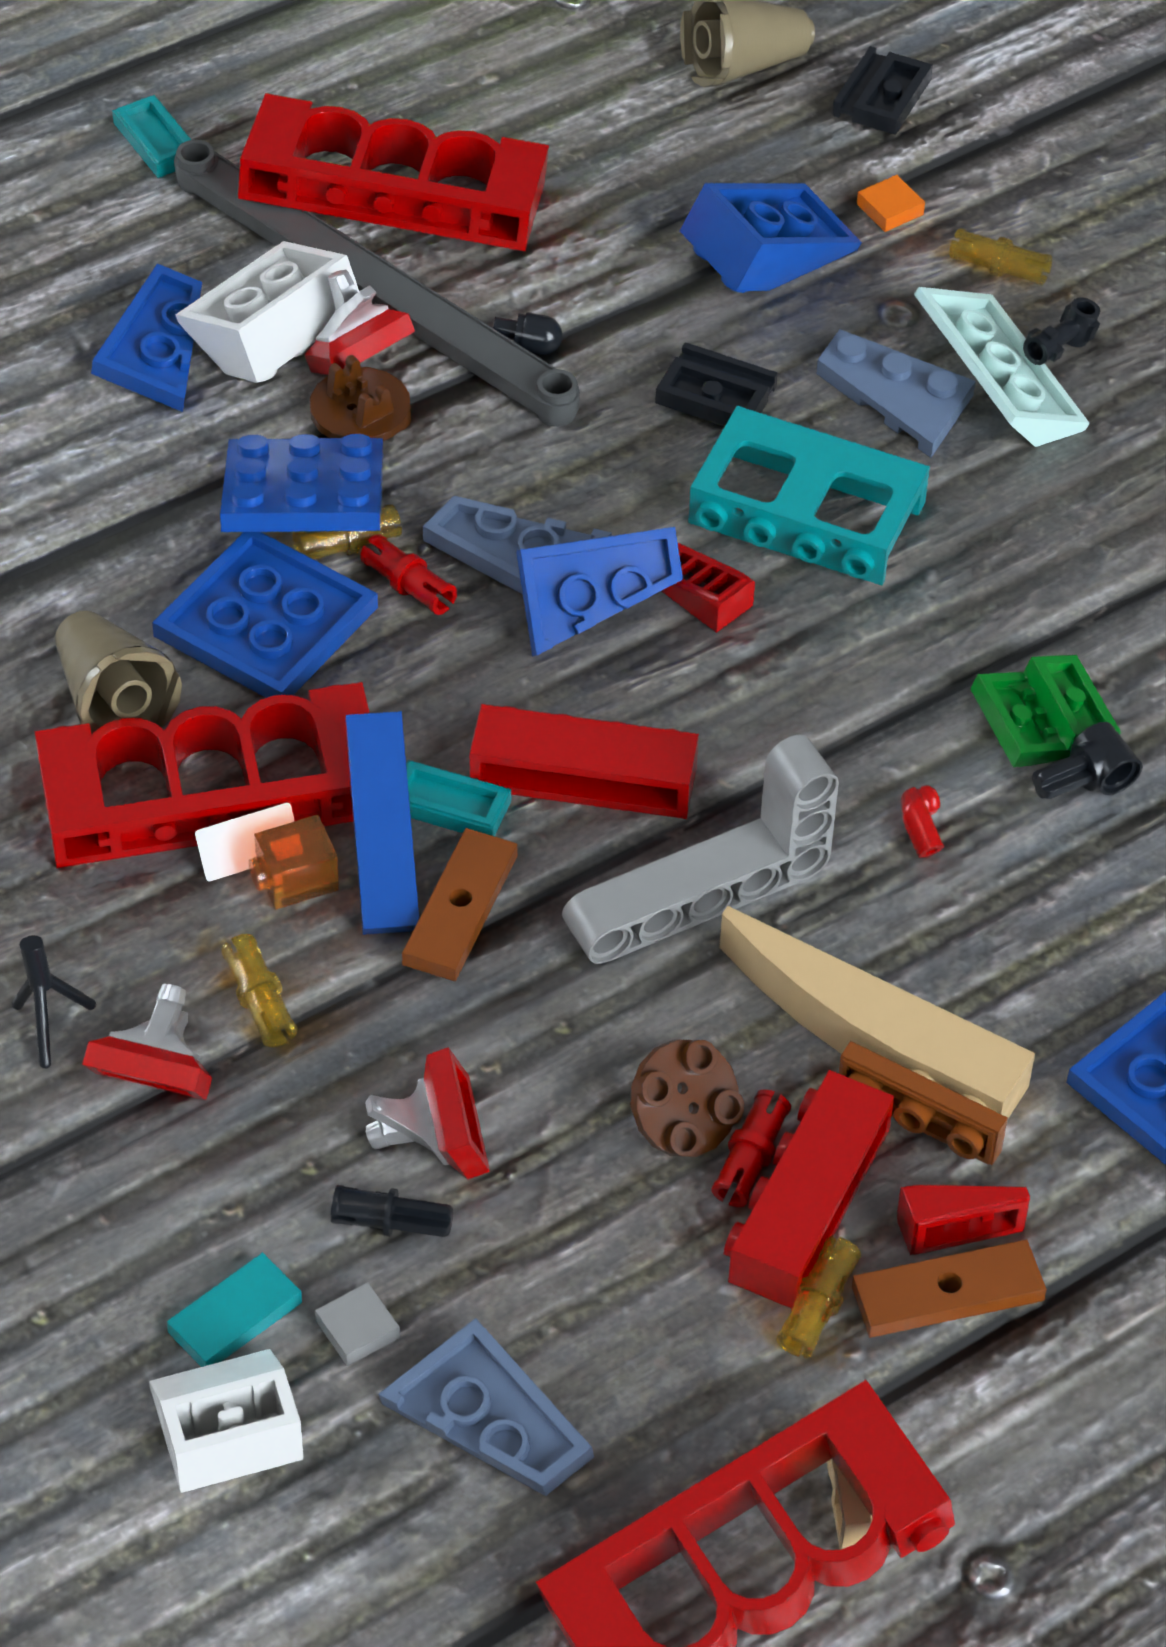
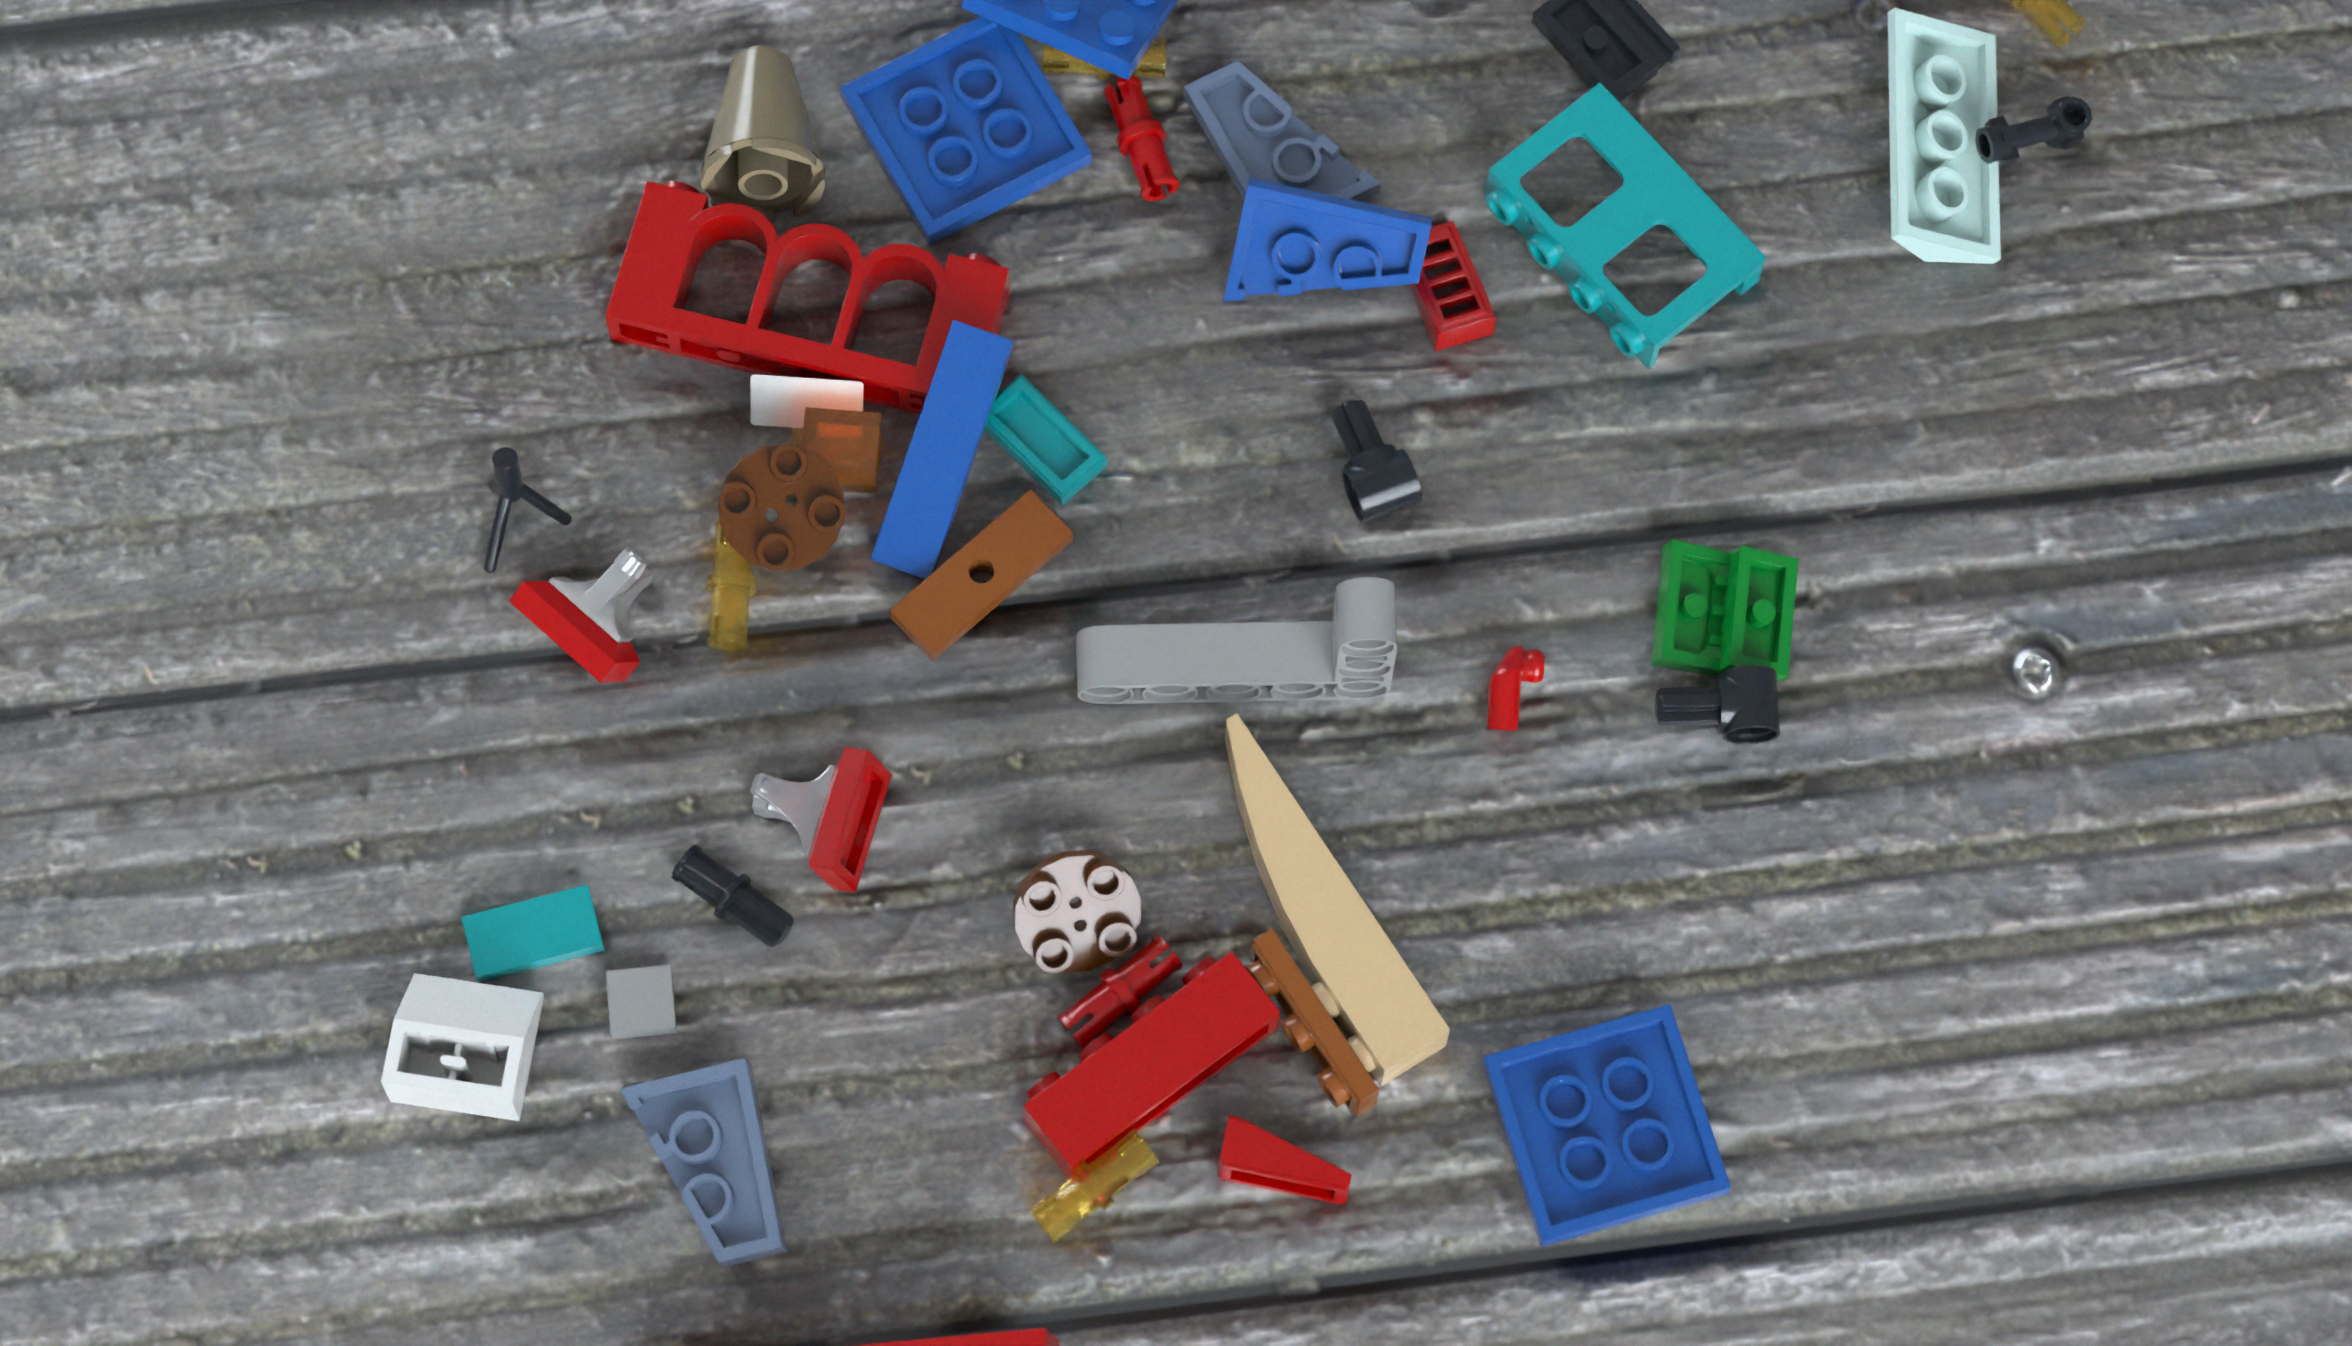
camera: 25 degrees right, 20 degrees up
red brick [469,704,699,819] -> none
sand blue wing [816,329,976,458] -> none
dark orange tile [852,1239,1047,1338] -> none
none -> reddish brown plate [718,444,846,571]
none -> black axle [1332,400,1422,523]

